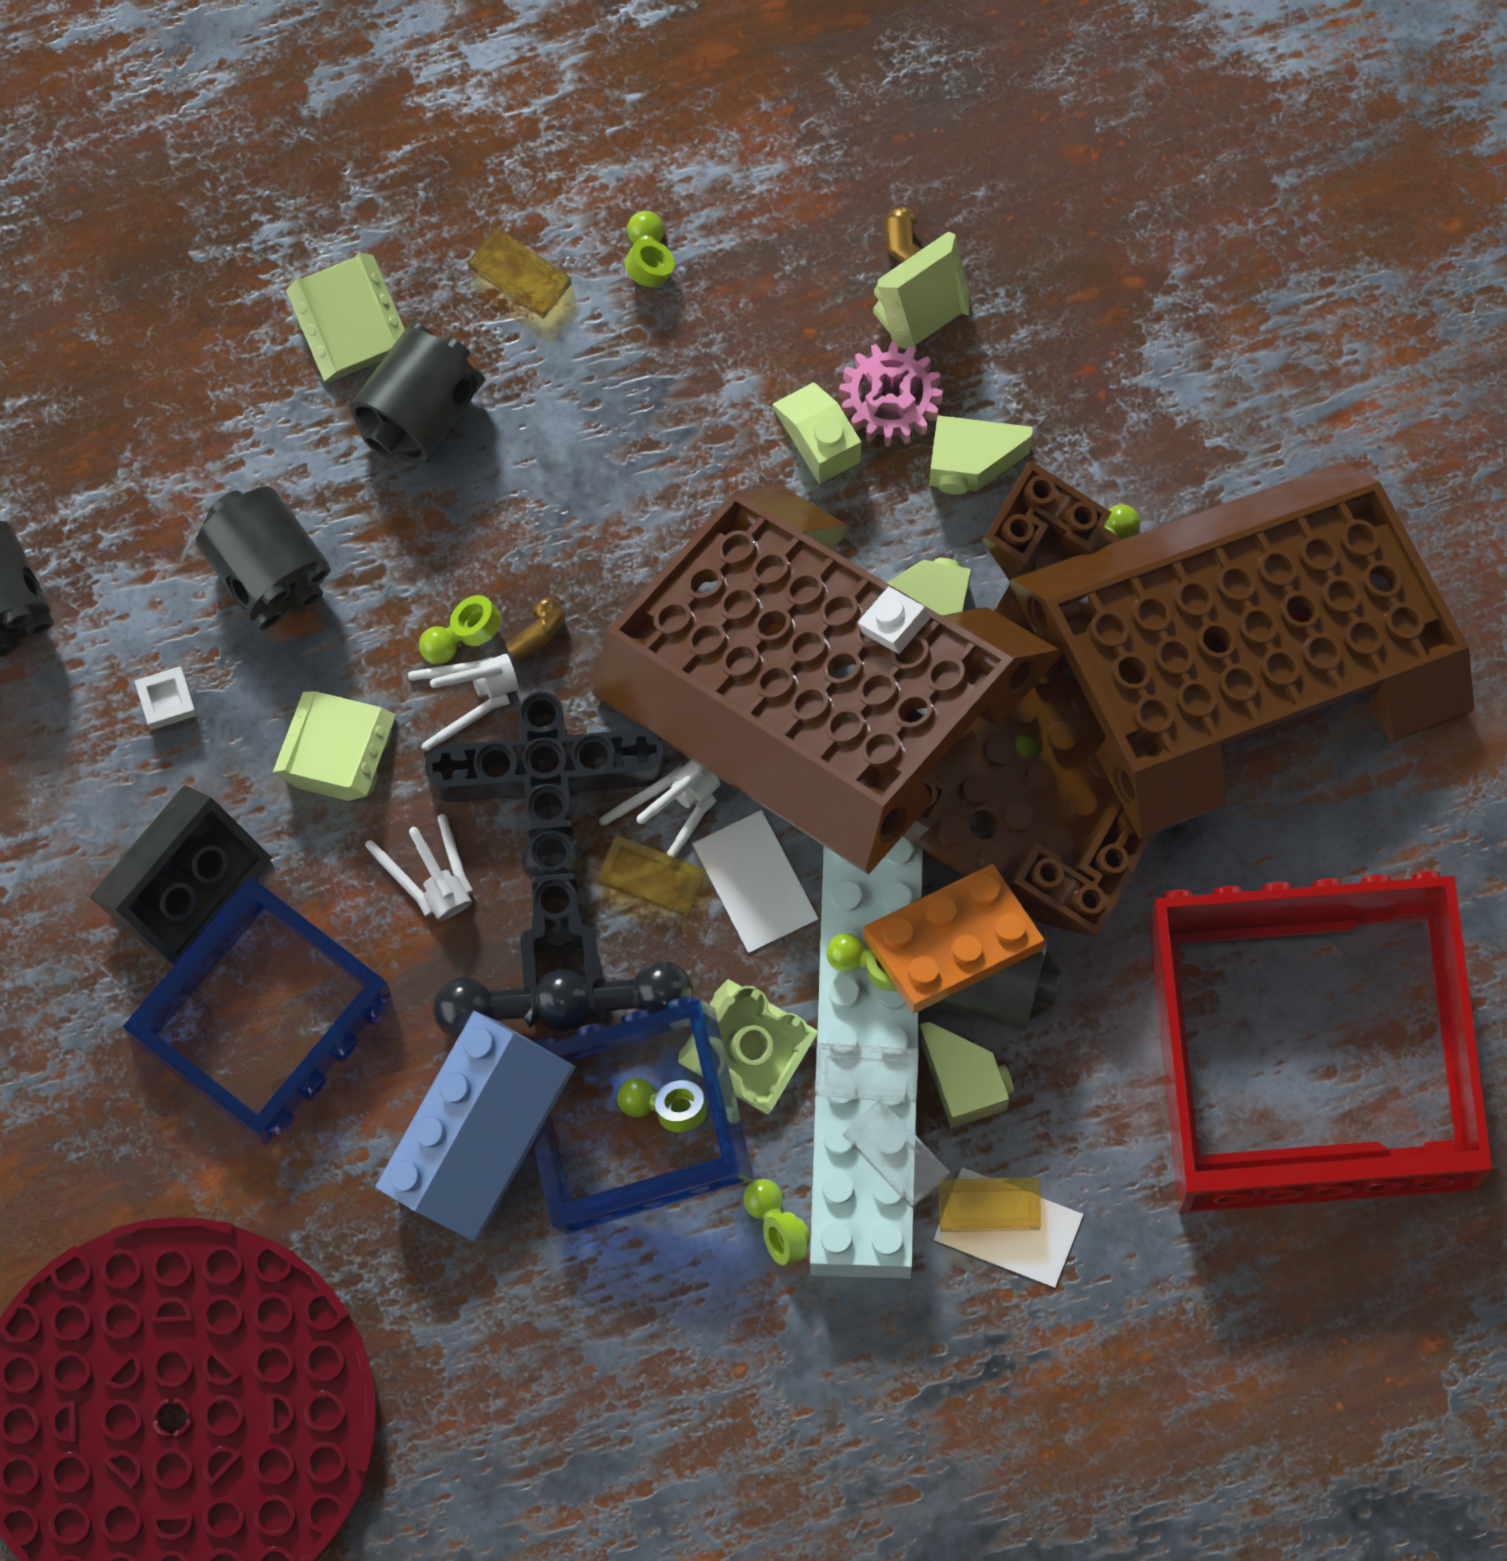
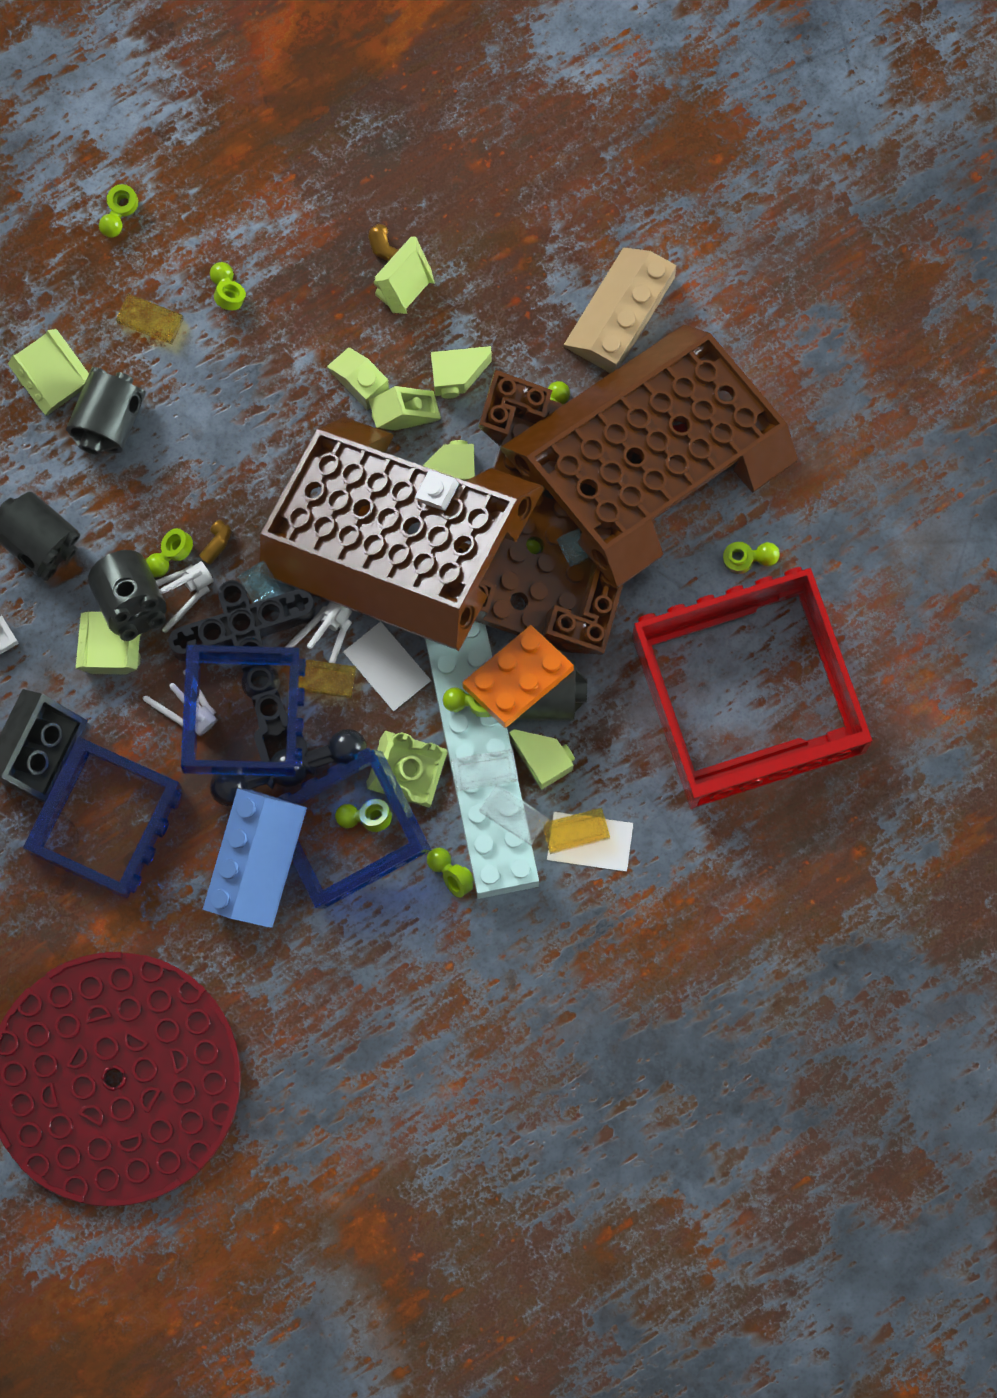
camera: 15 degrees left, 5 degrees up
bright pink gear [839,342,943,446] -> none
none -> pearl dark grey cylinder [88,550,167,641]
none -> lime plate [99,184,138,238]
none -> clear blue window [181,645,306,776]
none -> clear light blue plate [237,561,280,603]
none -> yellowish green slope [369,386,441,430]
none -> clear light blue plate [557,529,591,567]
none -> tan slope [563,247,677,373]
none -> lime plate [723,542,780,574]

